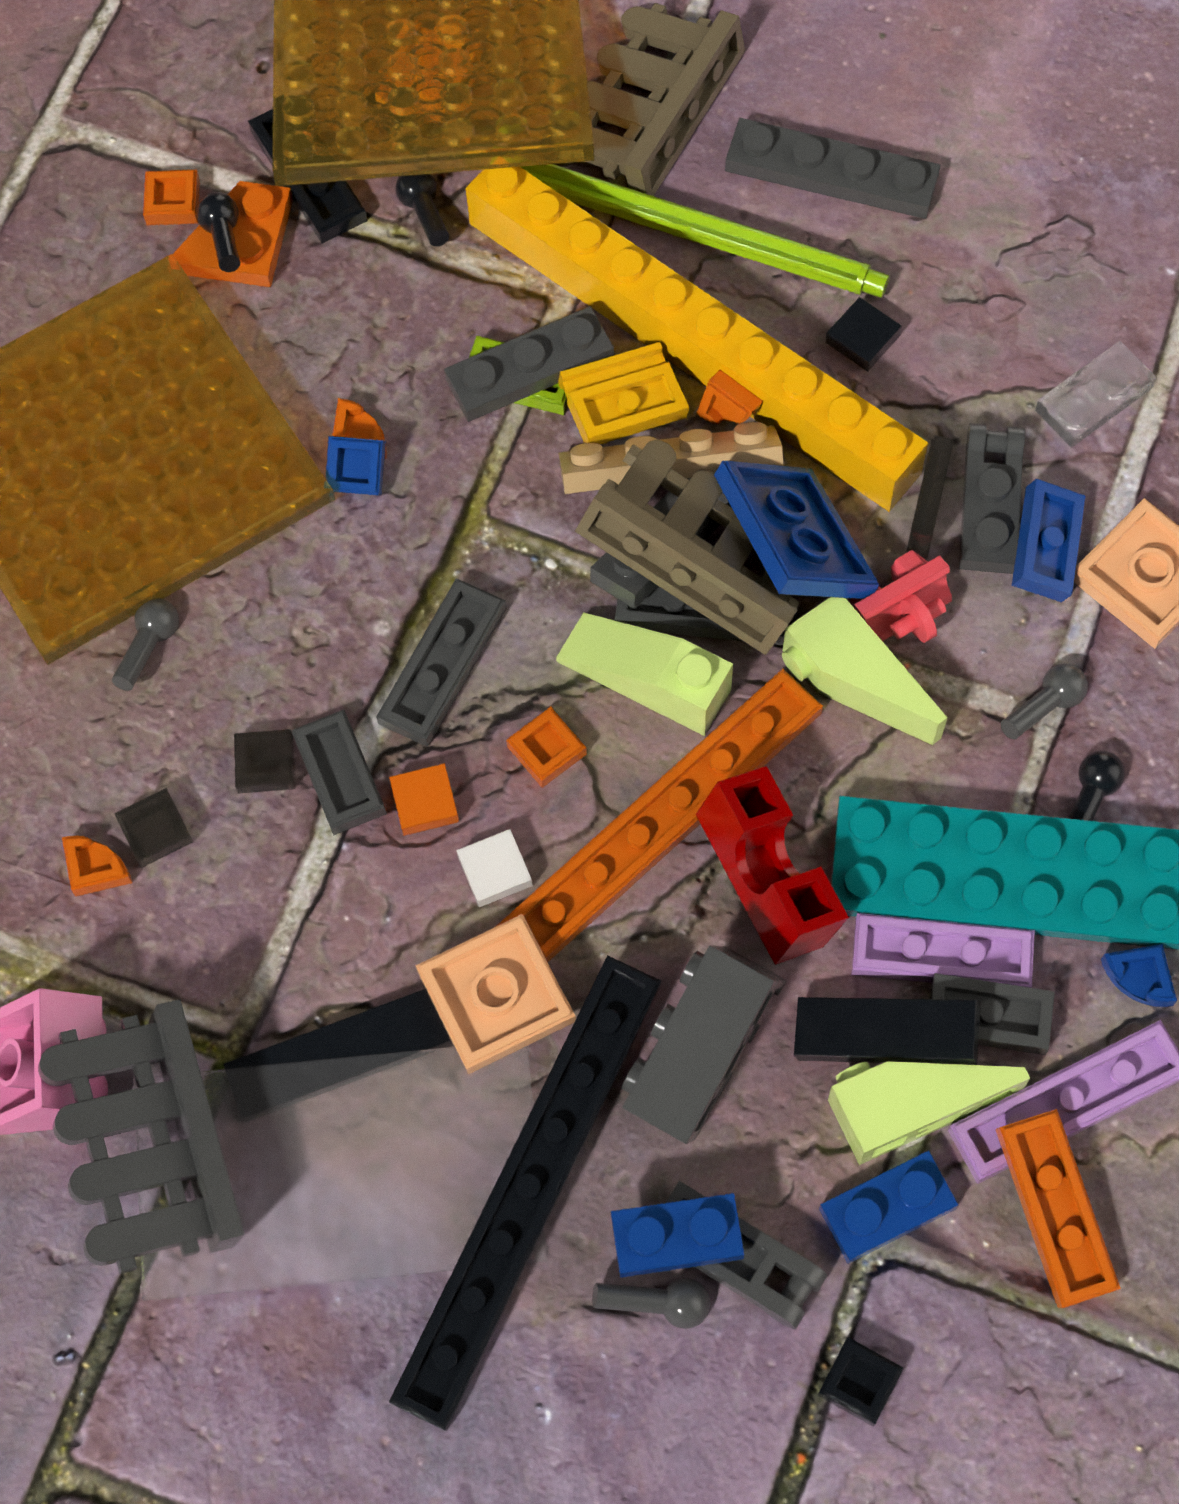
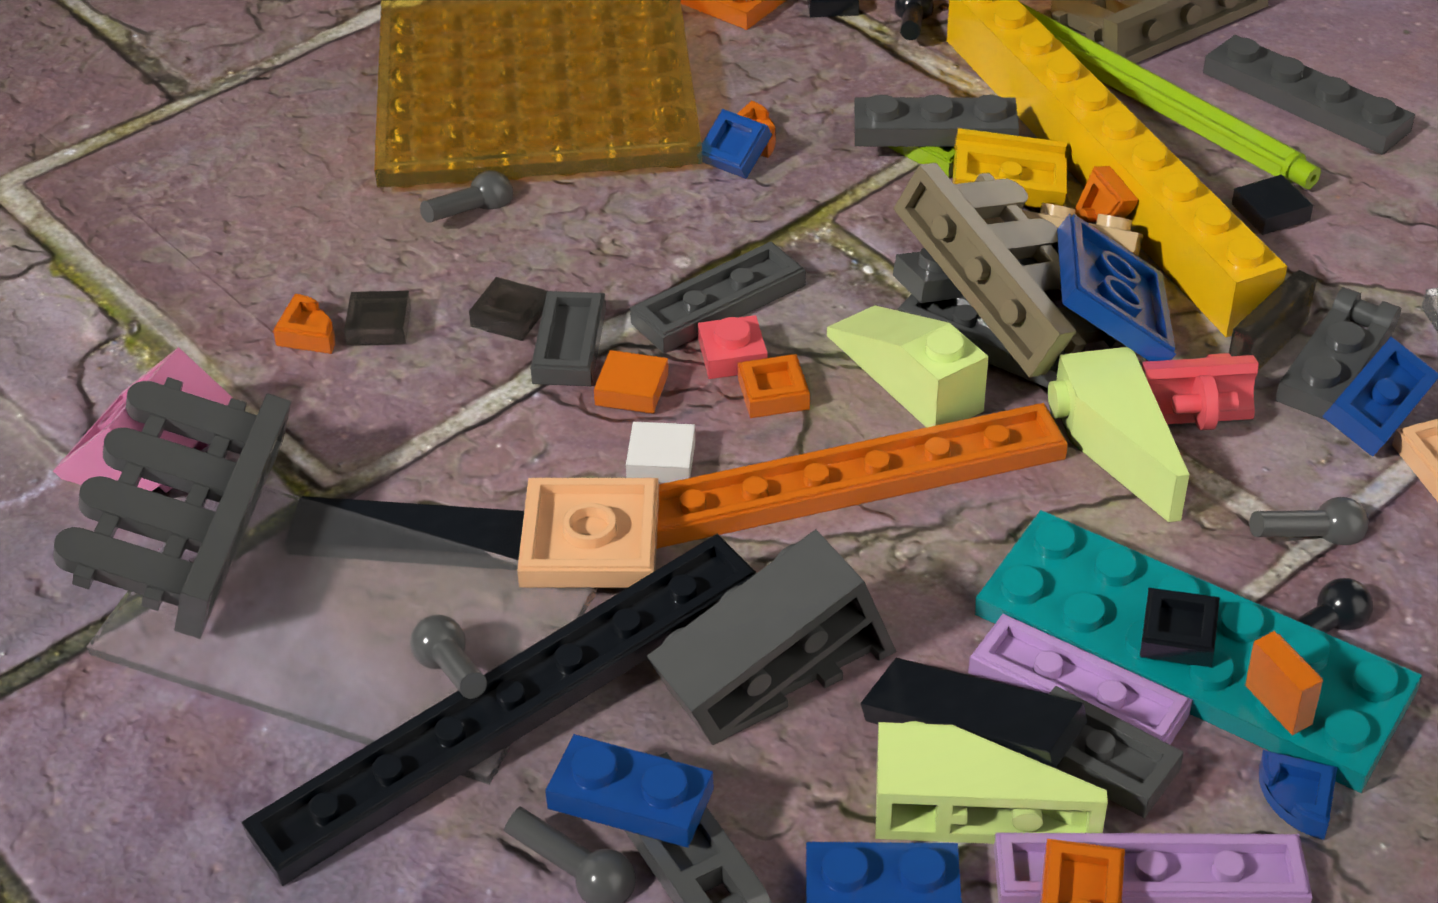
camera: 25 degrees right, 25 degrees down
red arch [696,766,849,965] -> none
none -> dark grey bar [410,614,487,699]
none -> coral plate [698,315,768,379]
none -> black tile [1140,587,1220,668]
none -> orange tile [1245,631,1323,736]

